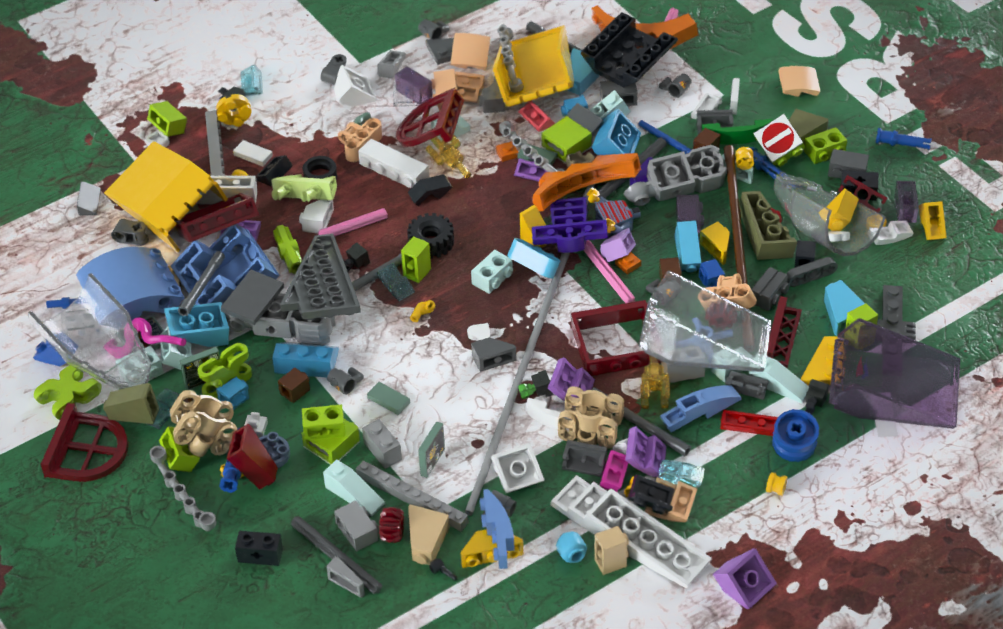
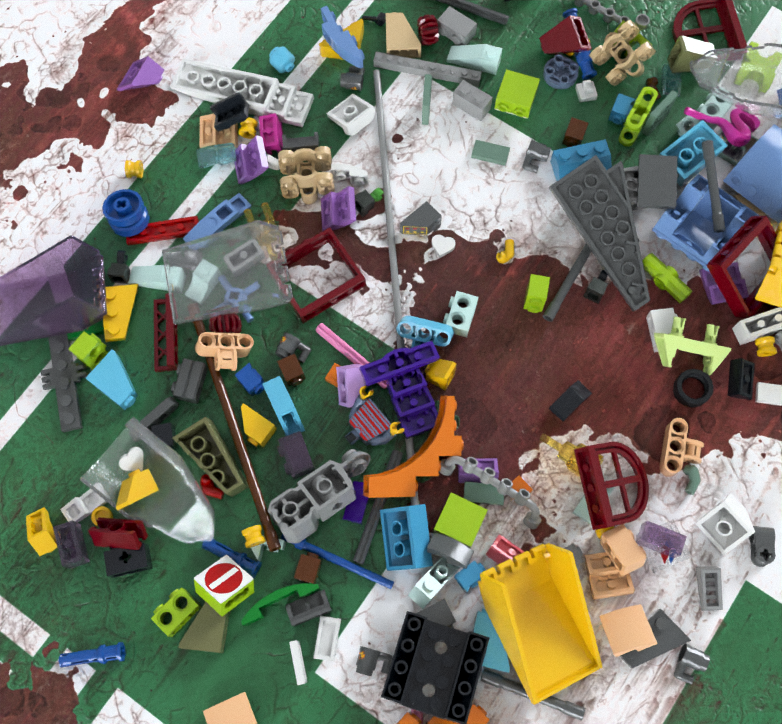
camera: 160 degrees right, 25 degrees up
lime brick [302,404,345,440] -> none
bright pink axle [318,208,388,237] -> none
white brick [358,139,429,188] -> none
clear light blue slope [376,263,415,301] -> none
black tyre [407,213,454,259] -> none
light grey bar [497,24,524,93] -> none
dark tan hair [566,151,595,167] -> none
dark grey piece [592,387,691,456] -> none
tan brick [595,526,629,575] -> none
dark grey brick [828,149,869,179] -> none

